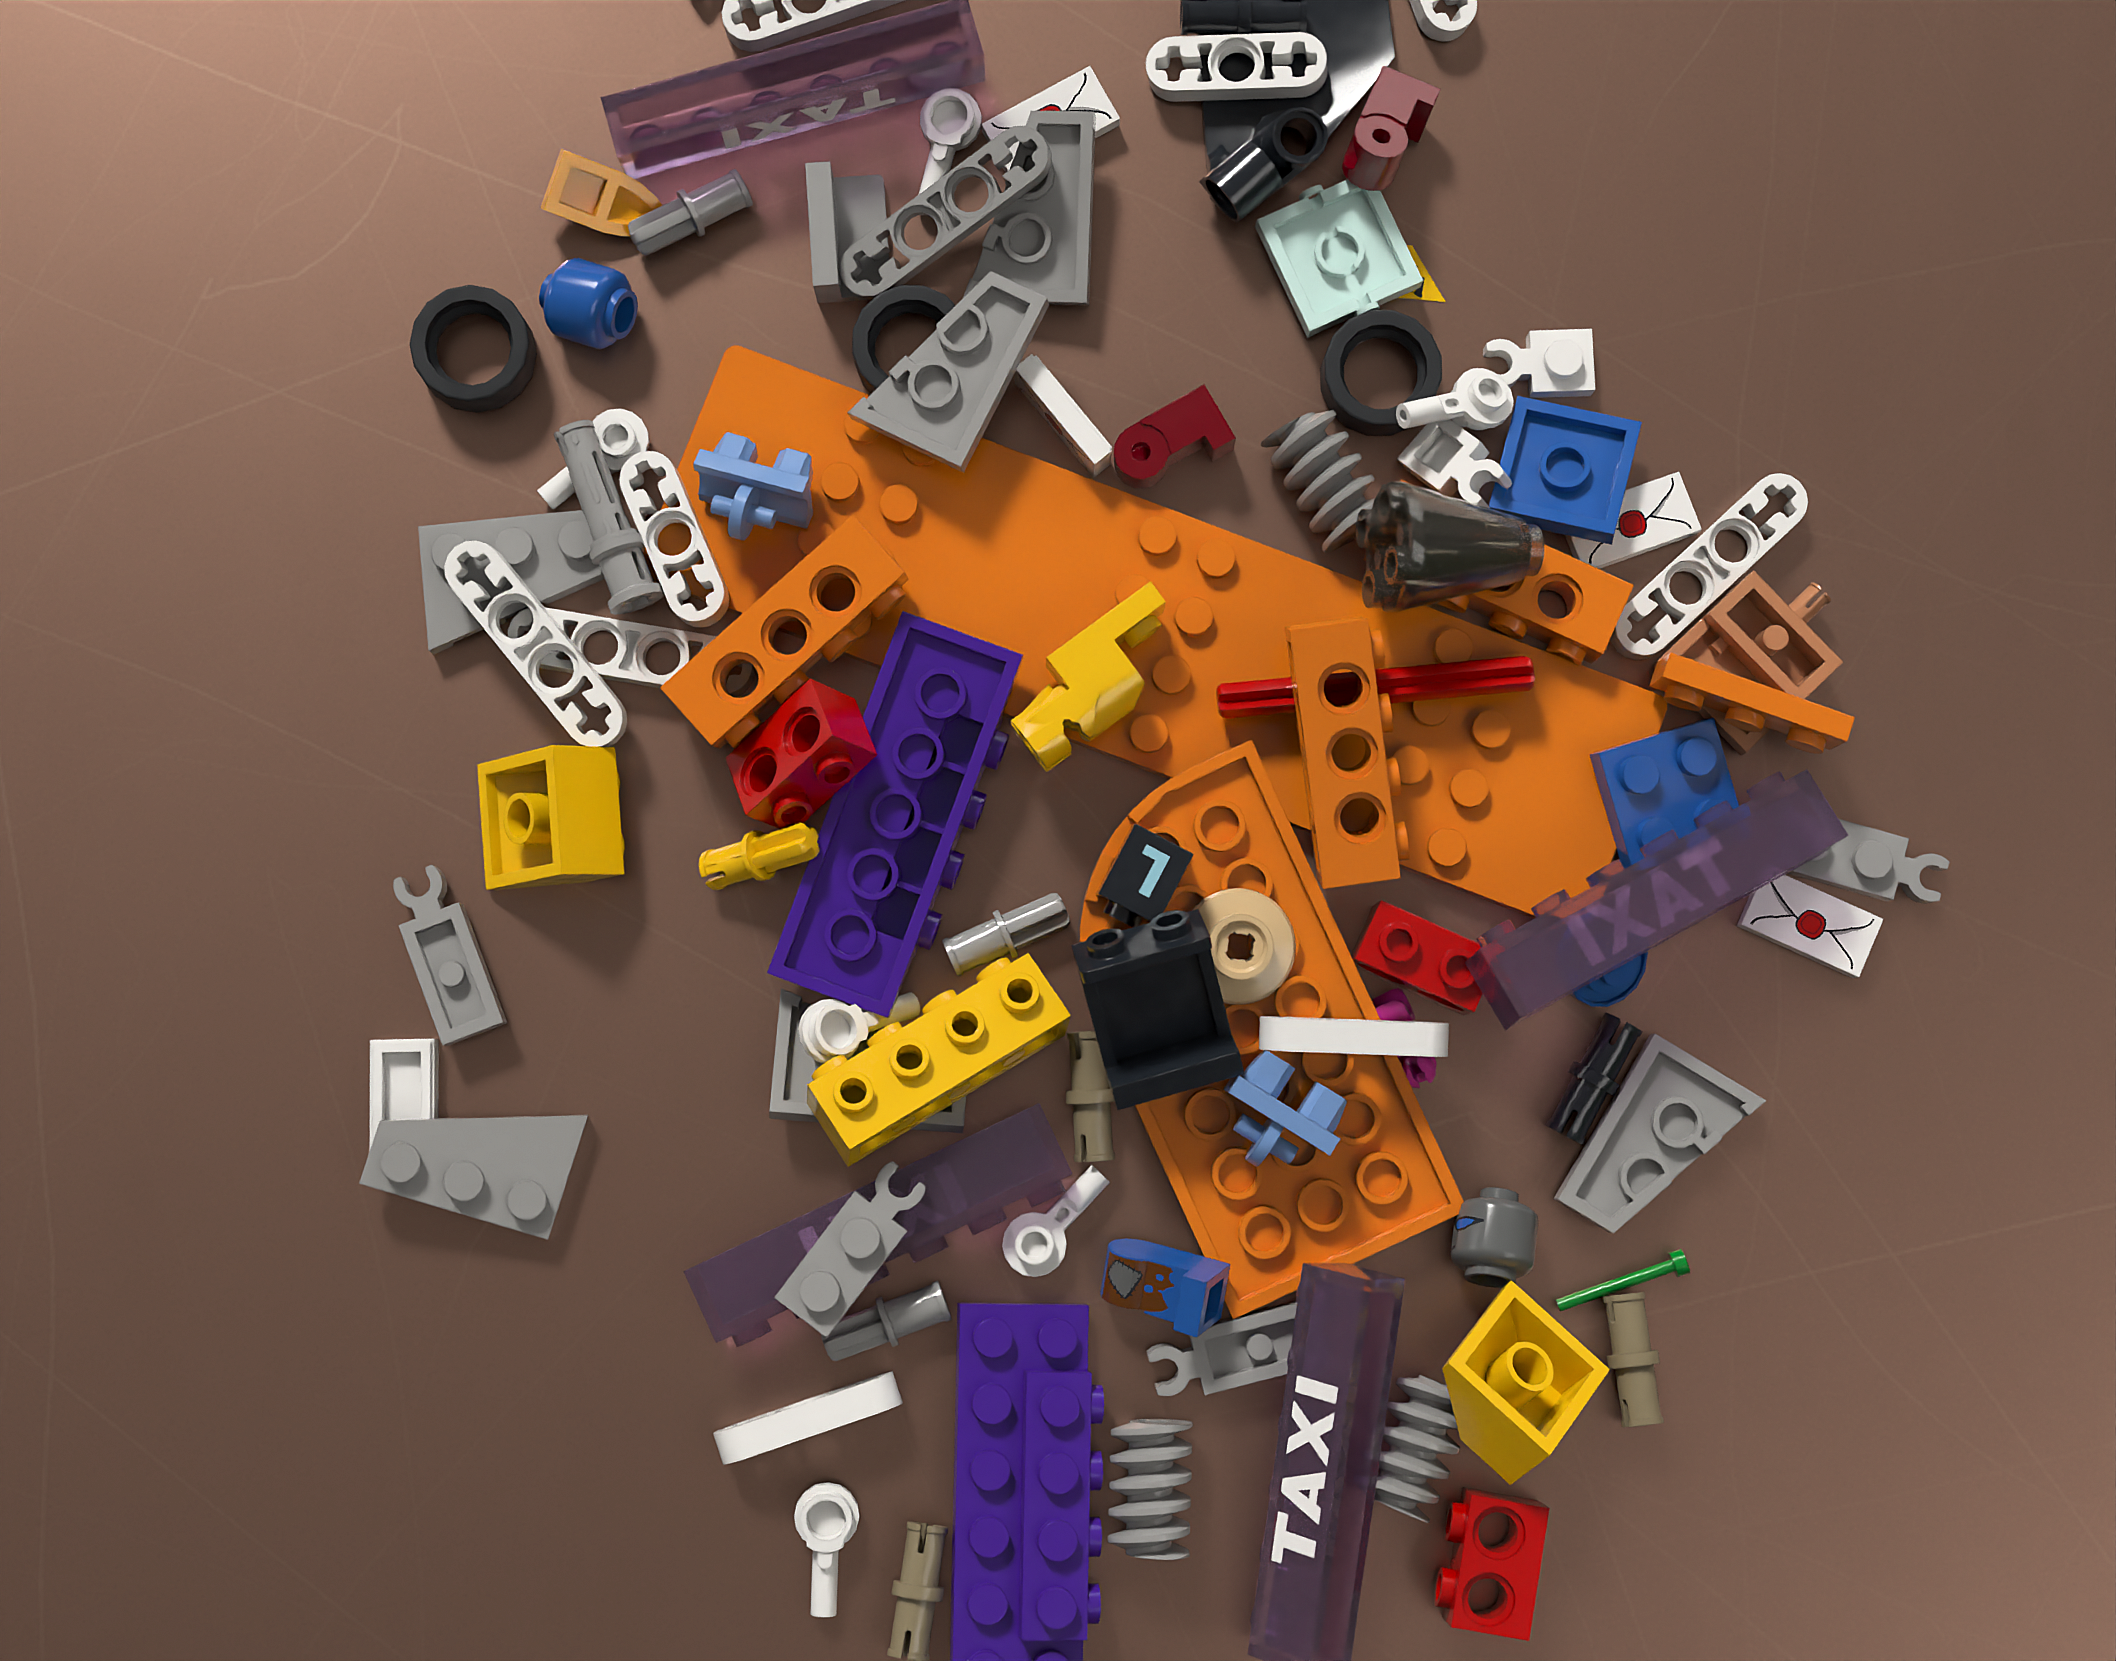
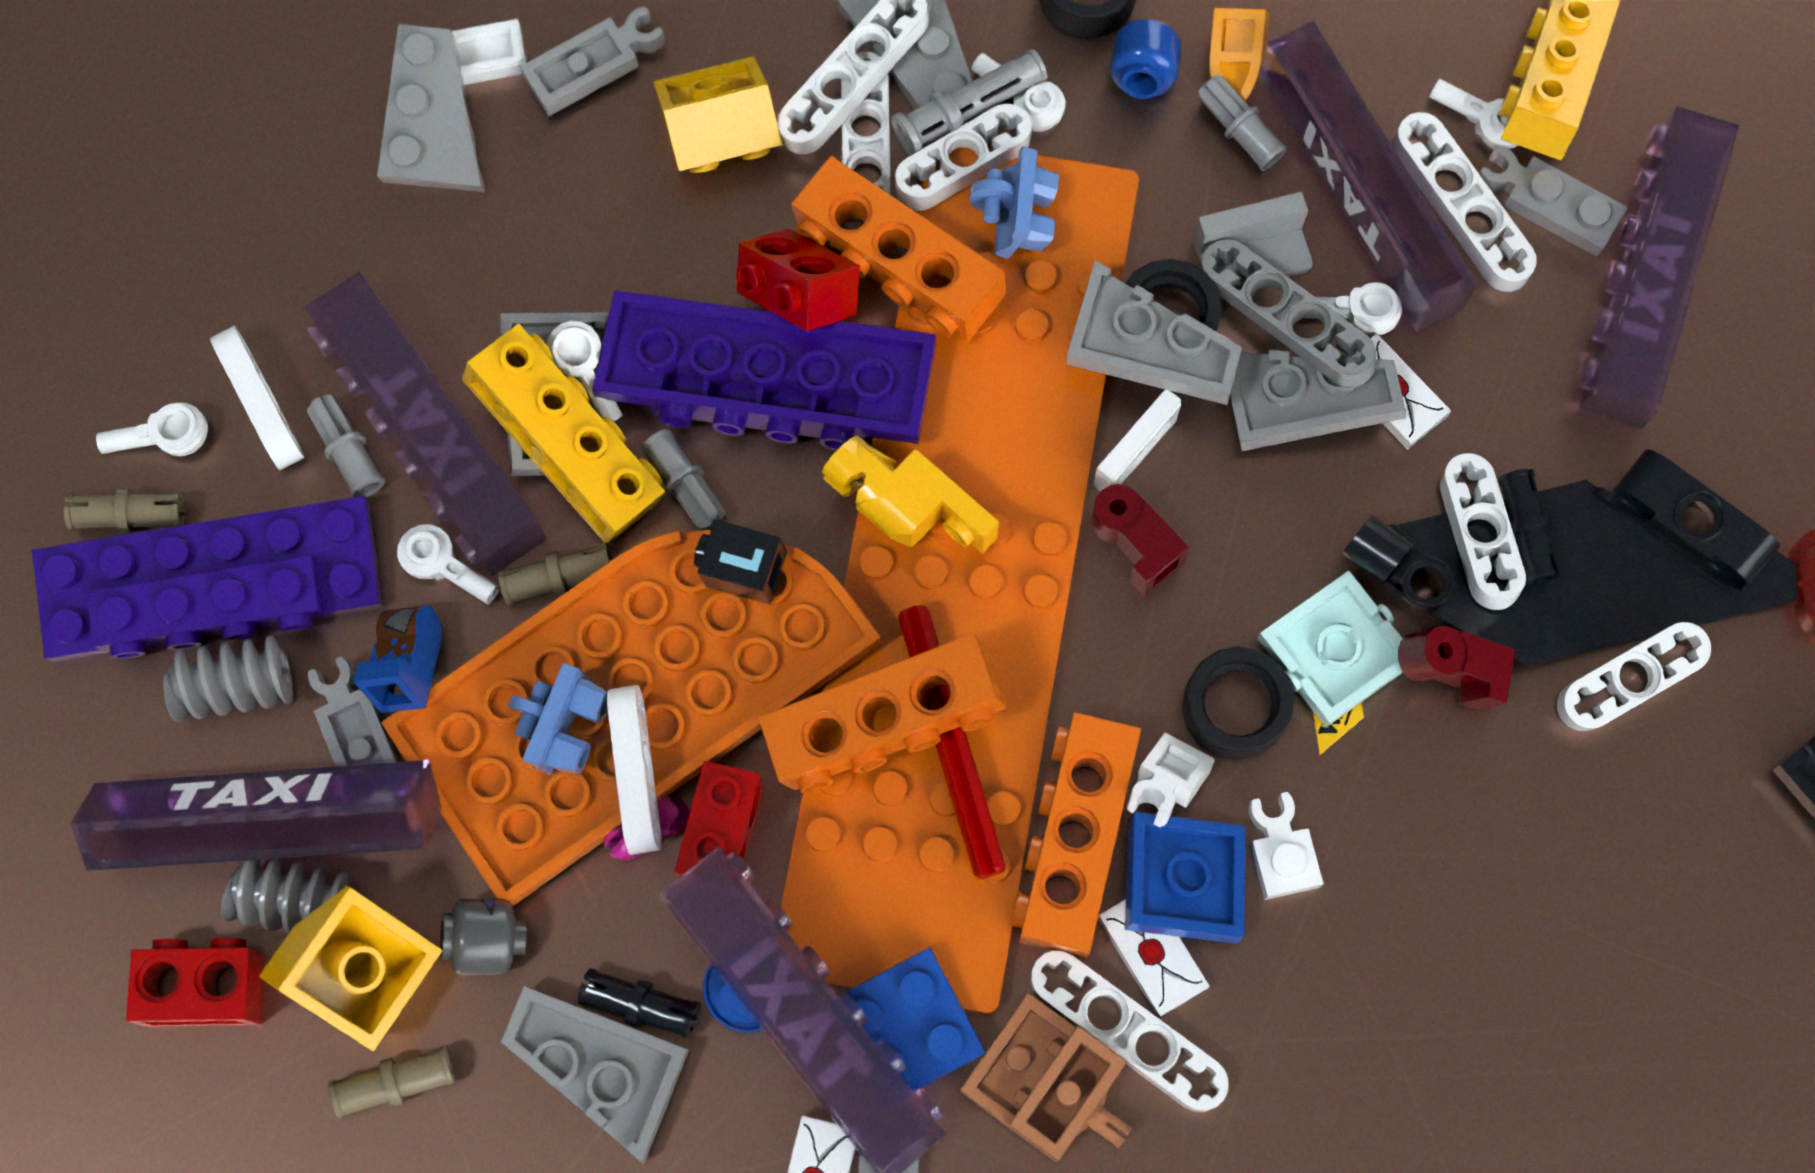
camera: 85 degrees right, 10 degrees down
yellow axle [699,823,820,890] -> none
light grey plate [774,1161,926,1338] -> none
black panel [1071,909,1245,1110] -> none
tan piece [1193,888,1296,1005] -> none
light grey piece [1261,410,1388,553] -> none
clear smoke cone [1355,481,1544,612] -> none
white plate [1396,368,1514,430] -> none
green piece [1555,1249,1690,1312] -> none
orange plate [1649,652,1855,754] -> none

